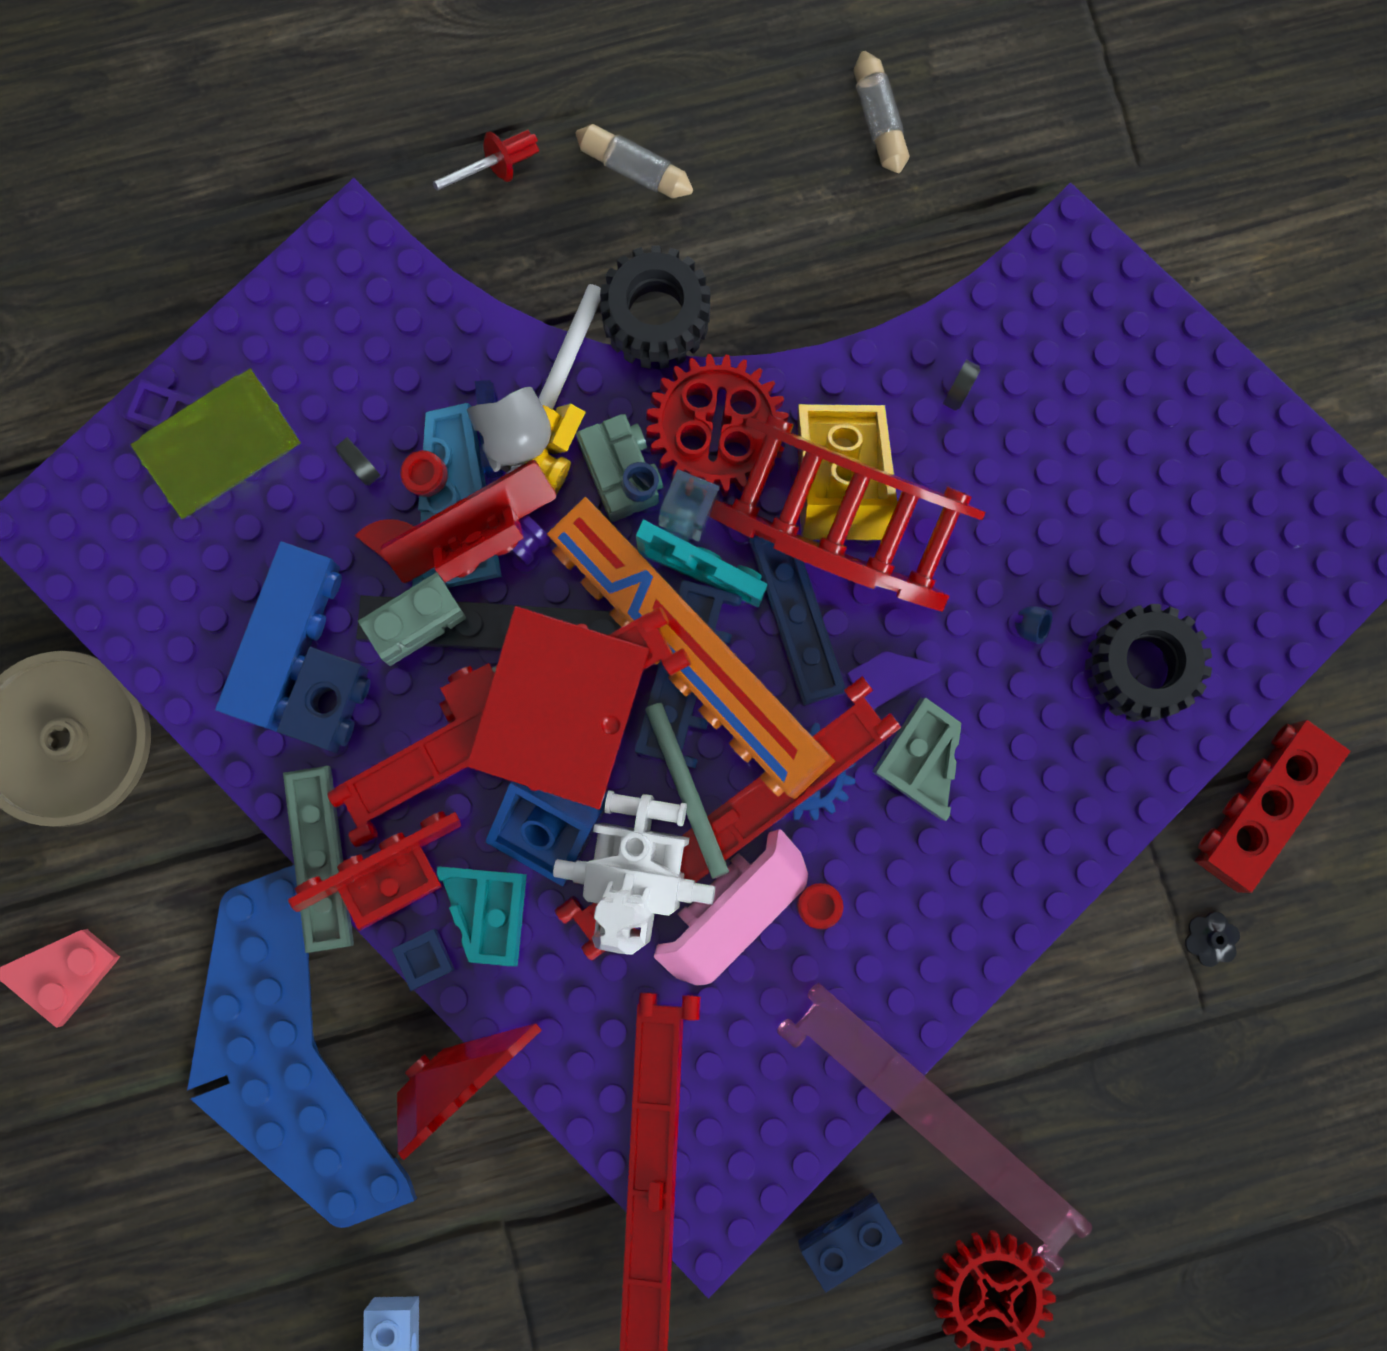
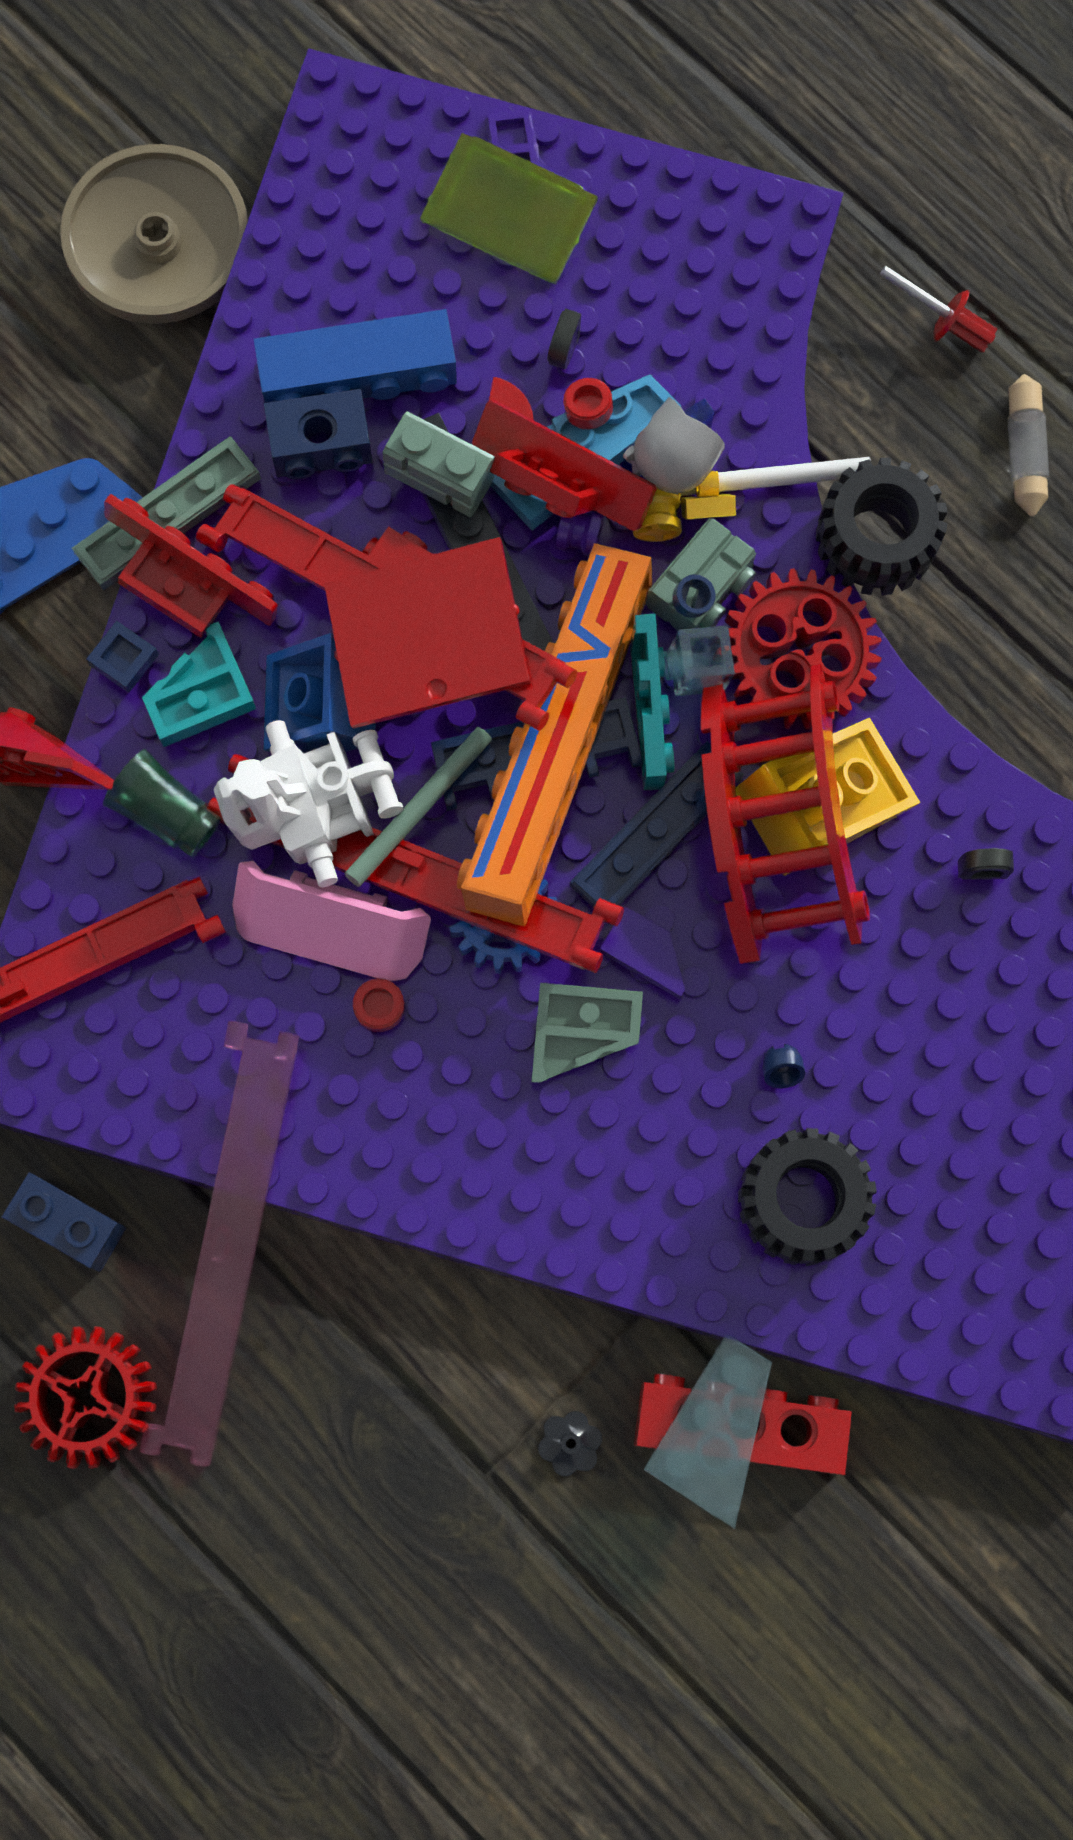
camera: 60 degrees right, 5 degrees down
none -> clear green plant [103,749,221,857]
none -> clear light blue wing [643,1334,772,1529]

